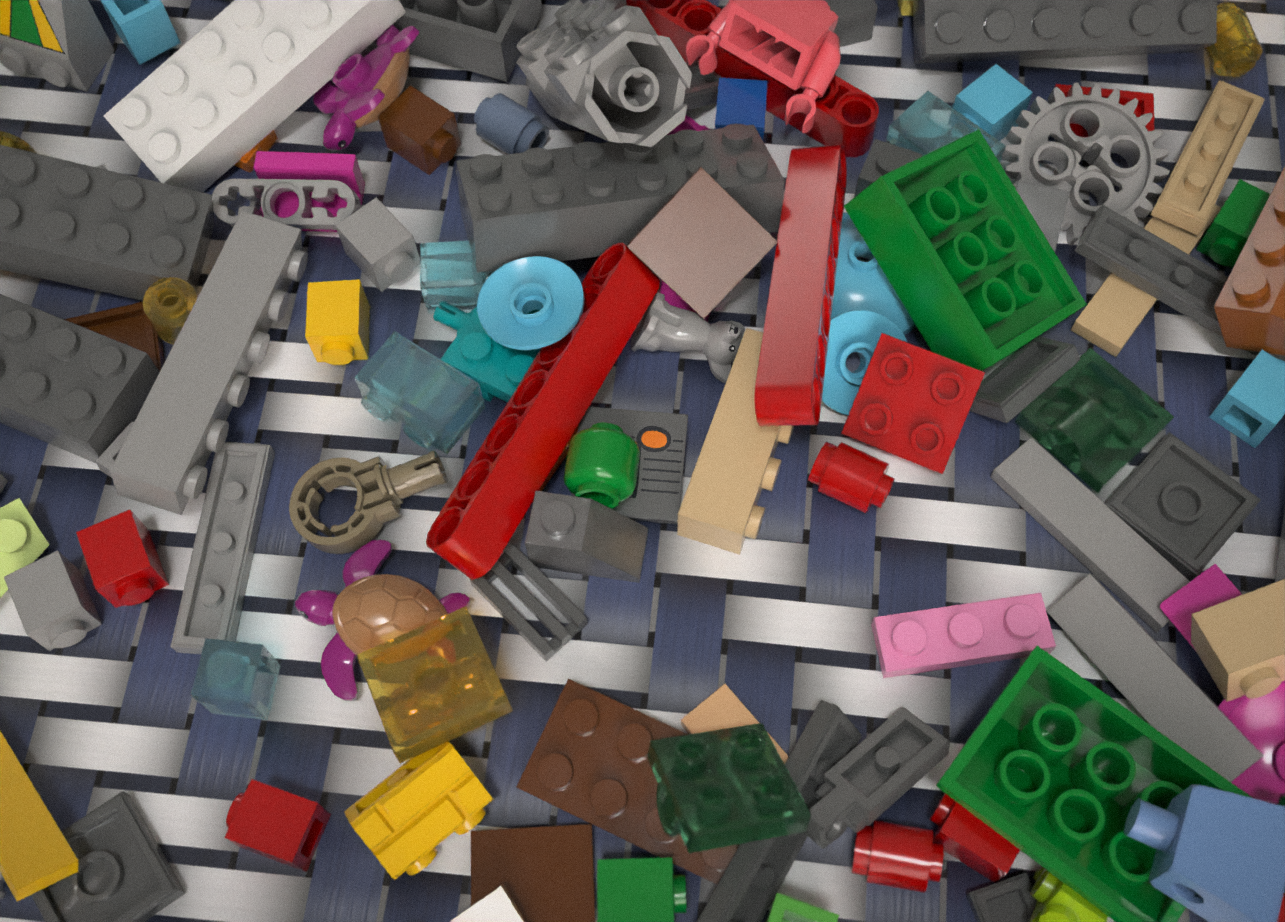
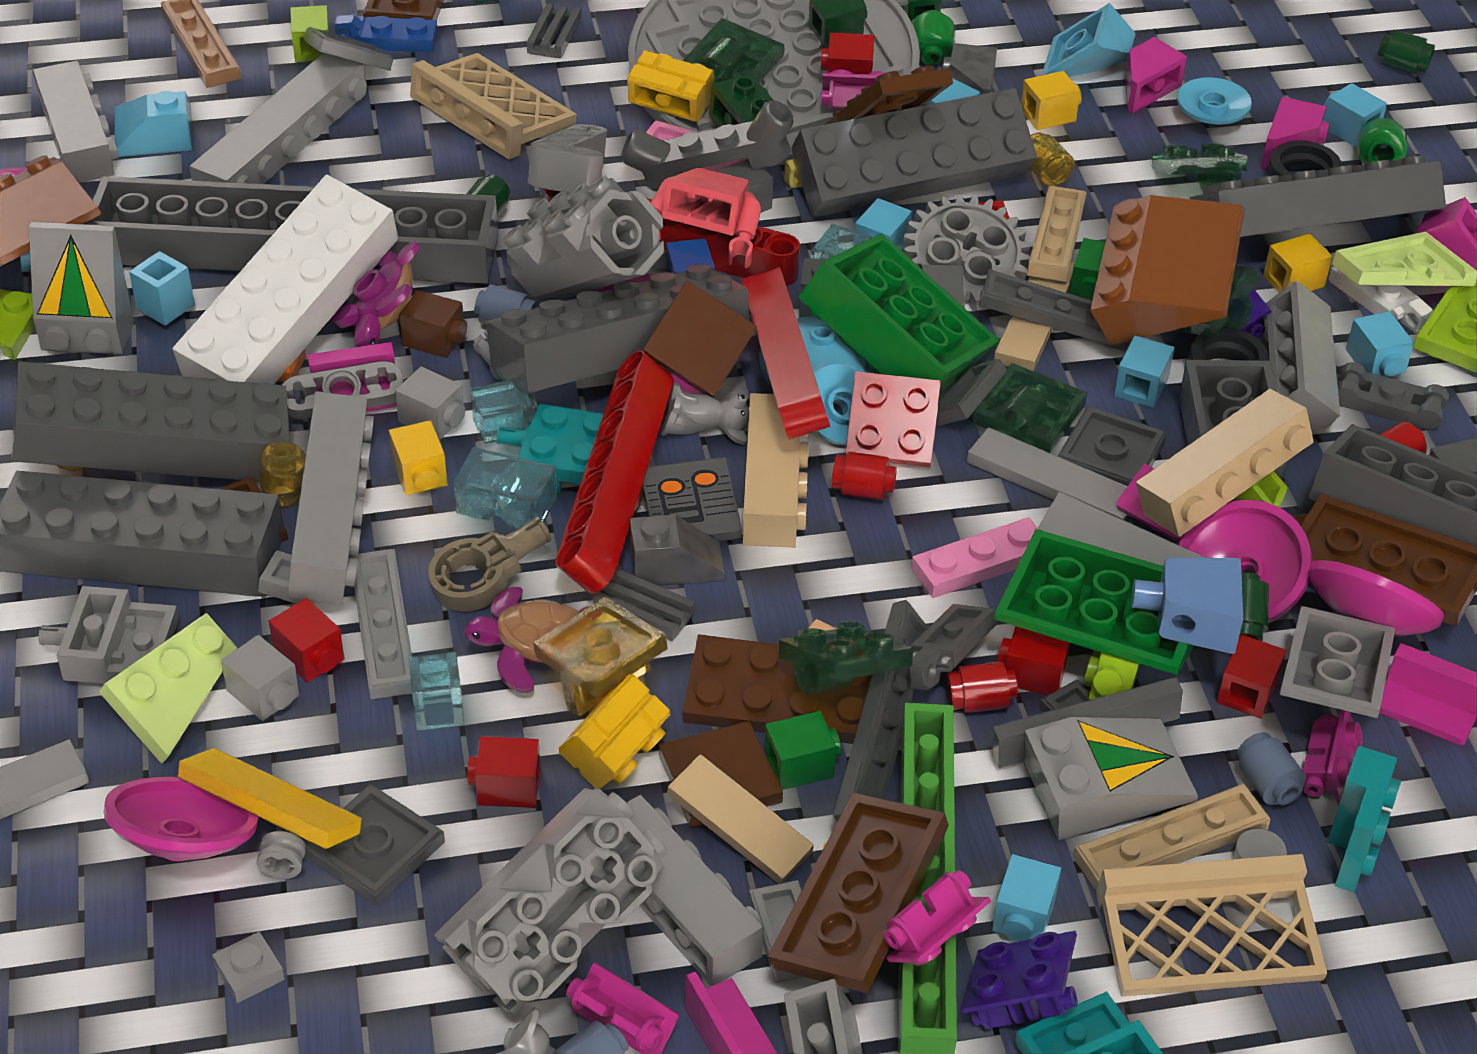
camera: 20 degrees left, 20 degrees down
medium azure dish [477,256,585,350] -> none
green head [564,422,640,509] -> none

